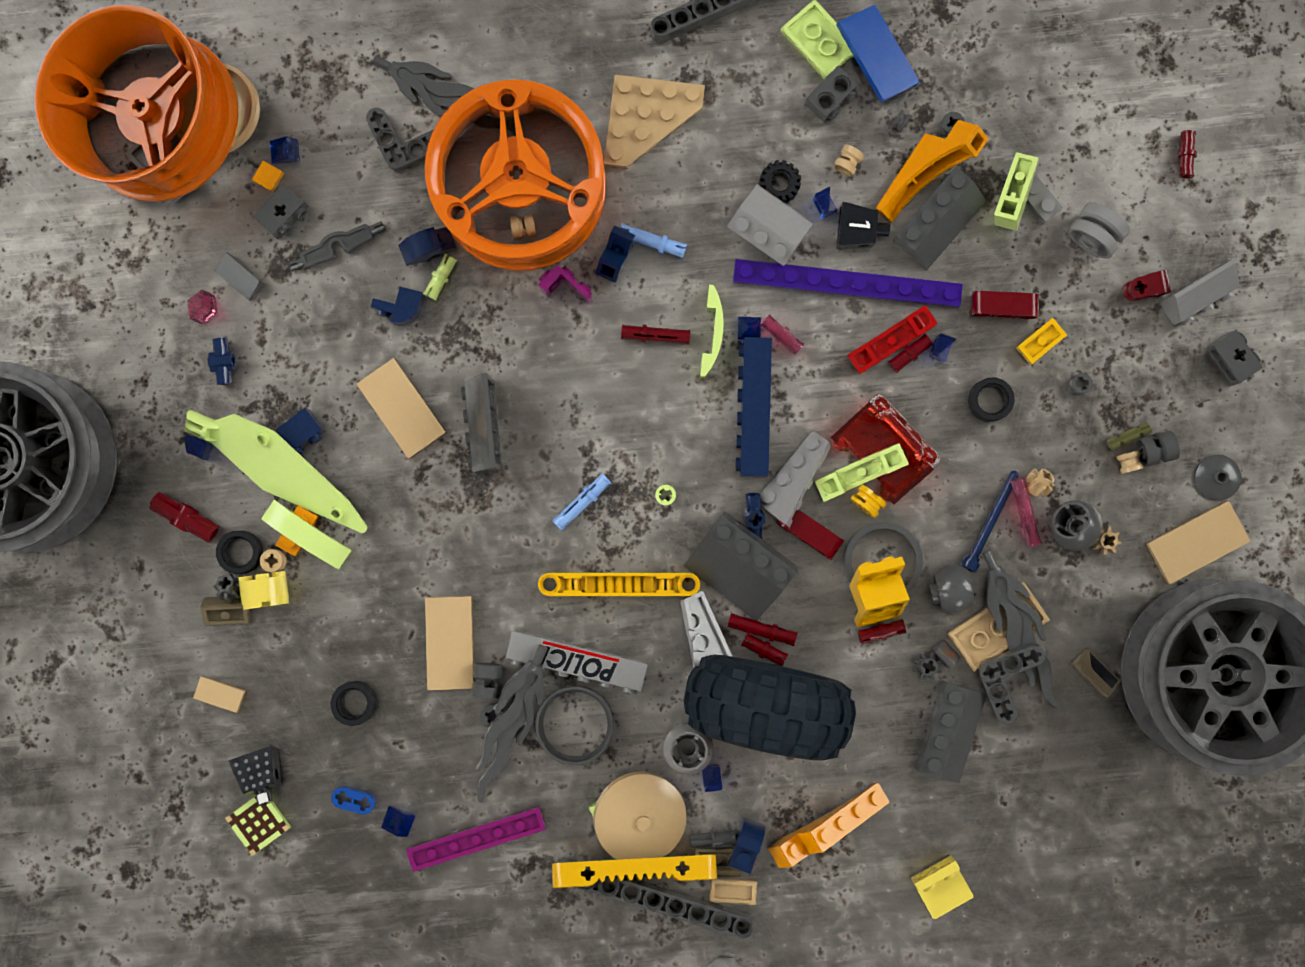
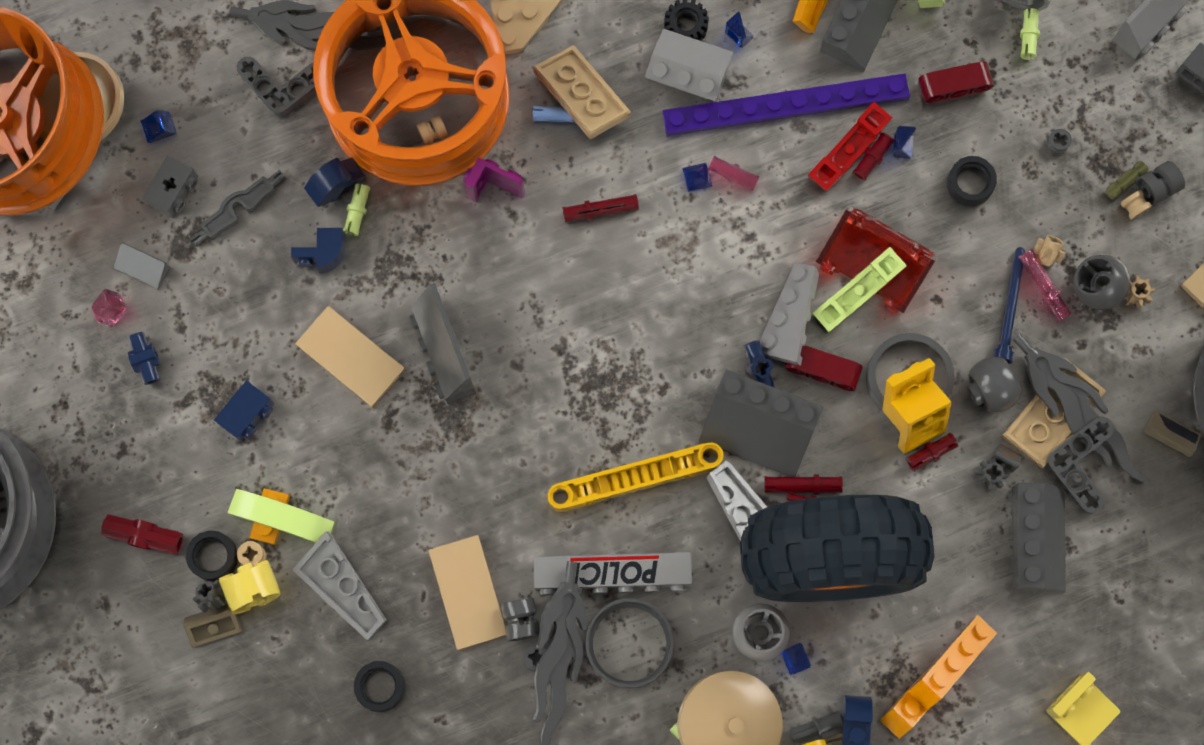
camera: 20 degrees left, 10 degrees down
yellowish green wing [184,410,367,533] -> none
clear blue slope [184,435,213,461] -> none
tan tile [193,676,246,713] -> none
light orange tile [252,161,284,192] -> none
light blue pin [552,473,612,531] -> none
dark blue brick [595,226,635,283] -> none
yellowish green bush [655,485,676,505] -> none
yellowish green slope [700,285,724,379] -> none
dark blue brick [736,337,772,477] -> none
black torso [836,202,890,250] -> none
yellow wheel [850,484,887,519] -> none
yellow plate [1016,318,1067,365] -> none
dark red piece [1123,270,1172,301] -> none
none -> light grey wing [293,531,387,640]
none -> tan tile [533,45,631,139]
none -> yellowish green pin [1020,8,1040,60]

